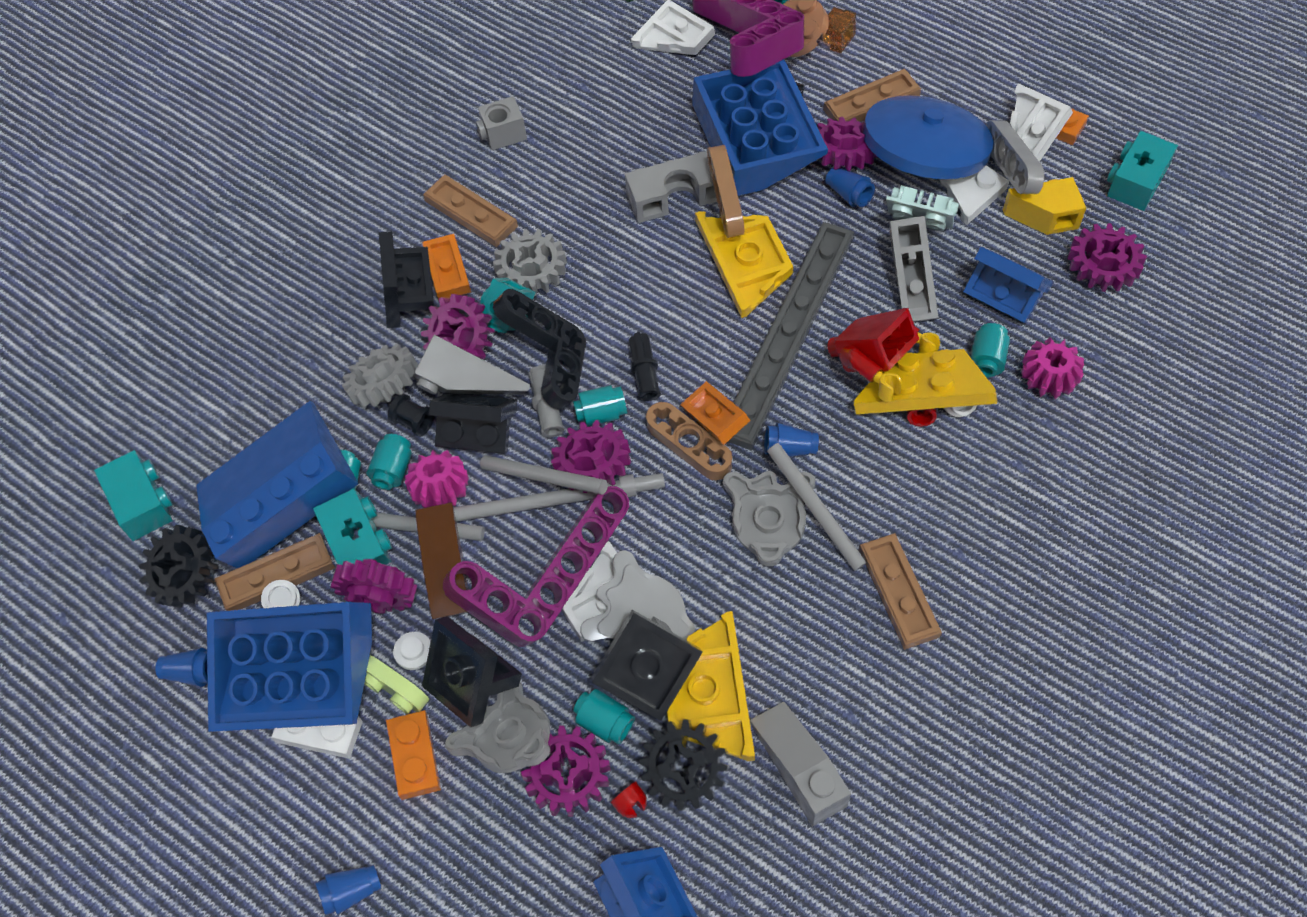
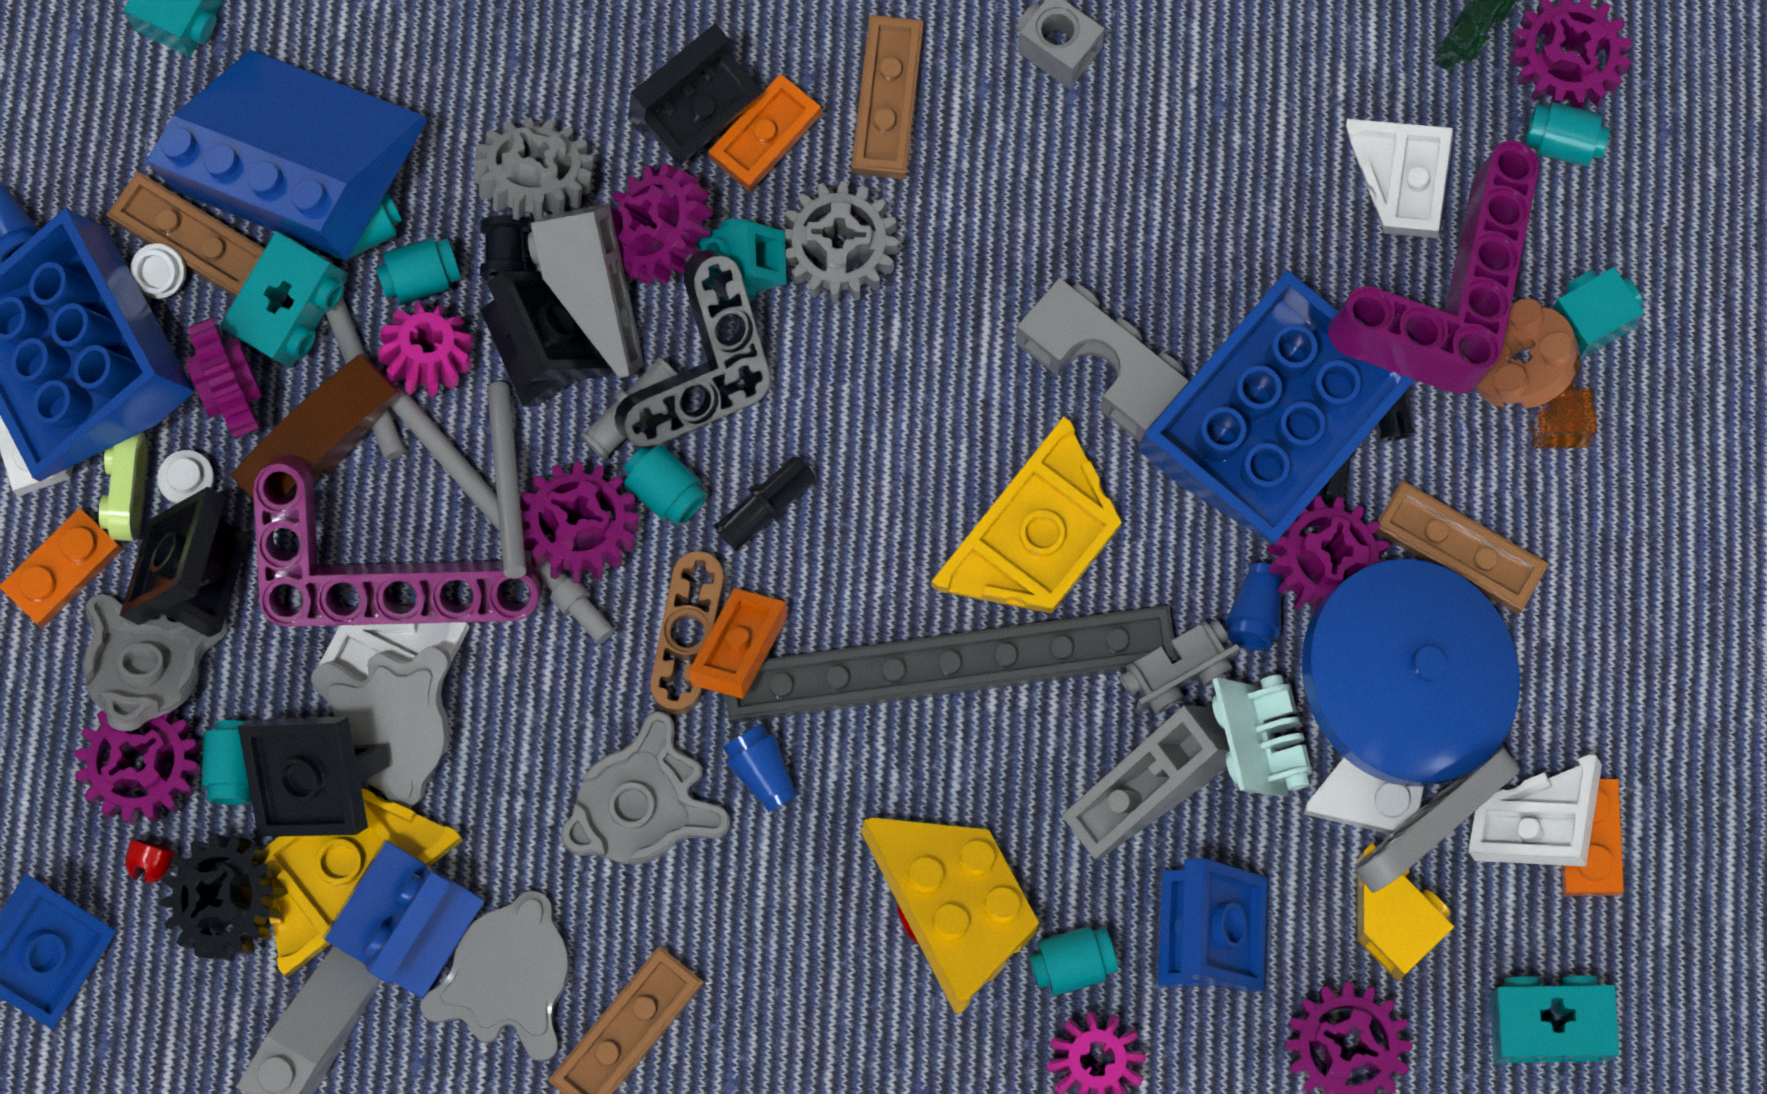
camera: 55 degrees right, 15 degrees up
black gear [139,525,219,608] -> none
medium nougat beam [707,145,745,238] -> none
light grey bar [767,443,867,571] -> none
red torso [828,308,940,402] -> none
none -> blue bracket [323,839,485,999]
none -> light grey tile [420,891,569,1062]
none -> light grey hinge [1119,620,1240,715]

